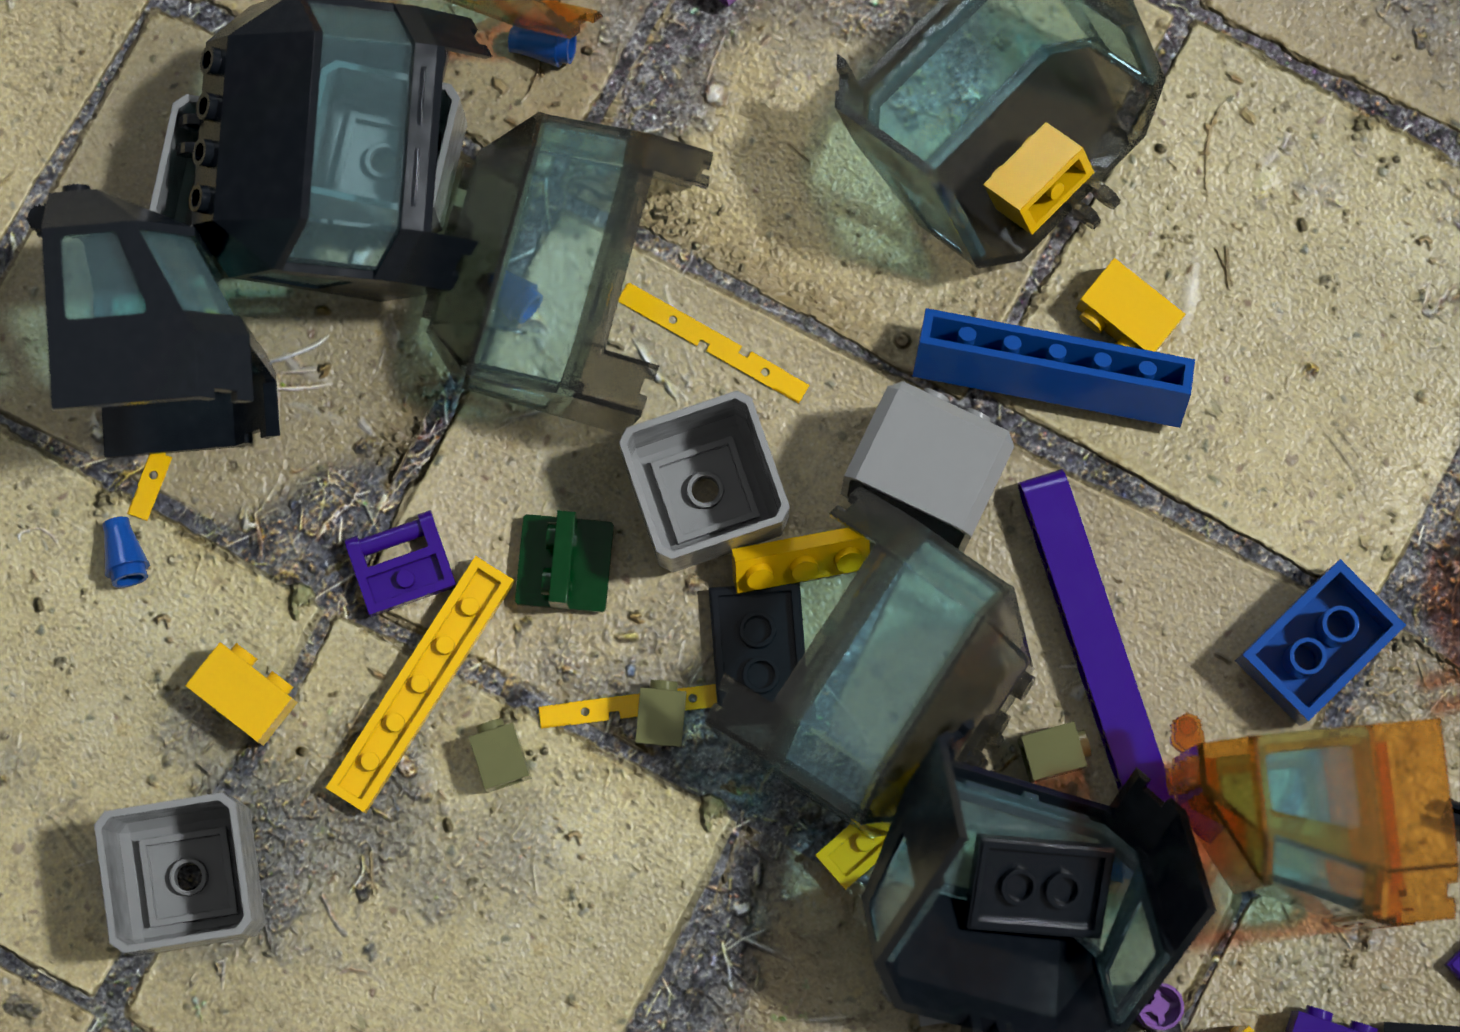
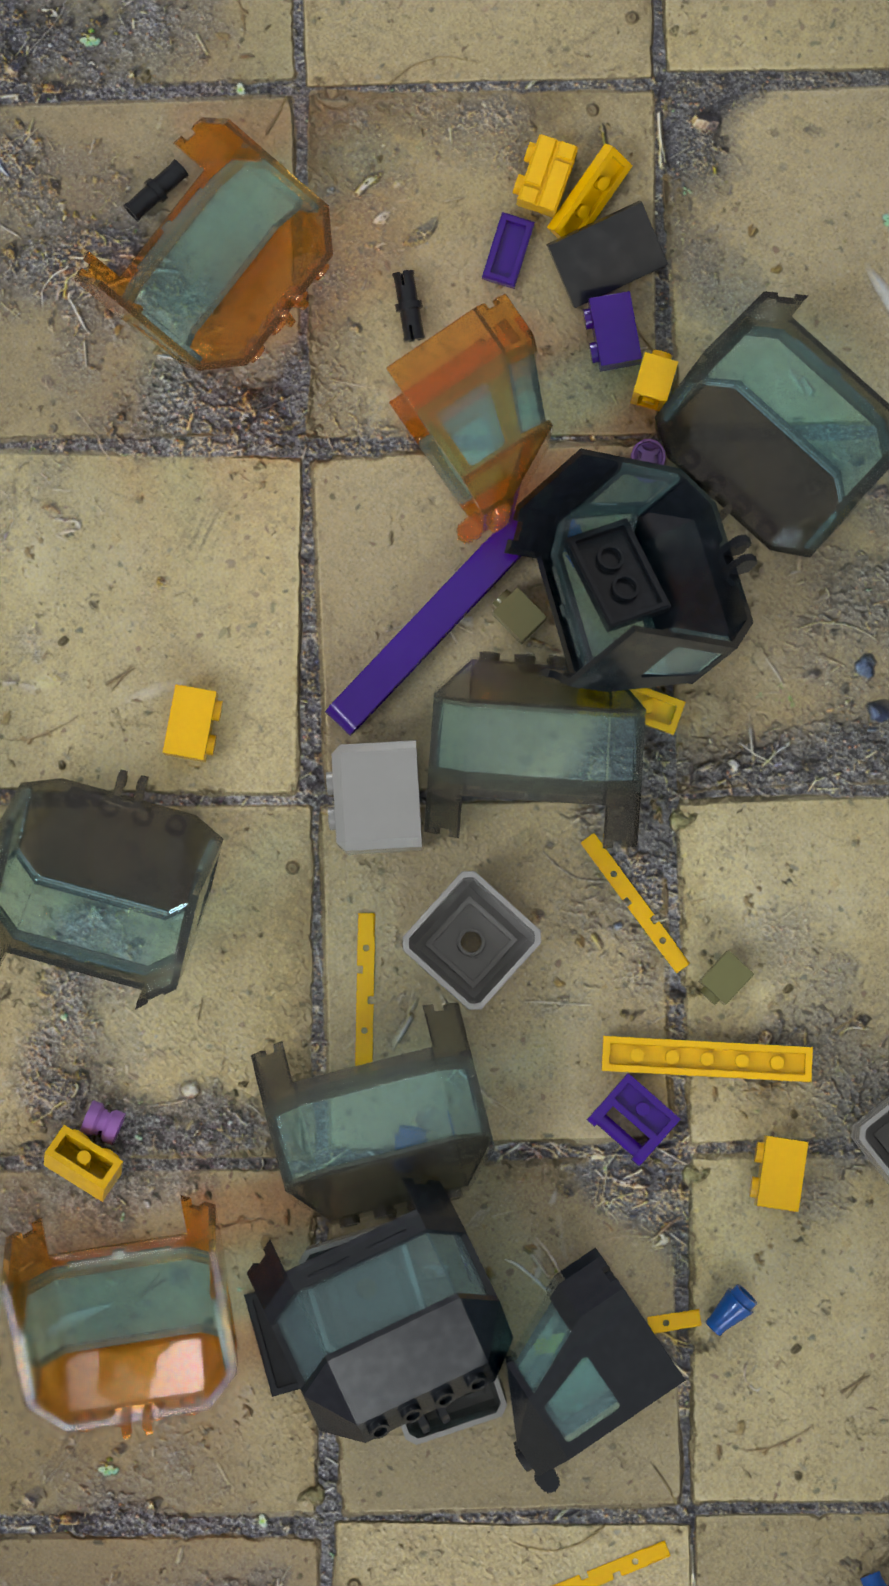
camera: 120 degrees left, 5 degrees up
blue cone [508,23,577,67] -> none
dark green bracket [515,510,614,613] -> none
olive brick [635,680,686,747] -> none
black tile [709,582,810,725] -> none
yellow plate [731,524,870,594] -> none
blue brick [912,308,1195,428] -> none
yellow brick [983,122,1095,235] -> none
blue brick [1234,559,1406,726] -> none

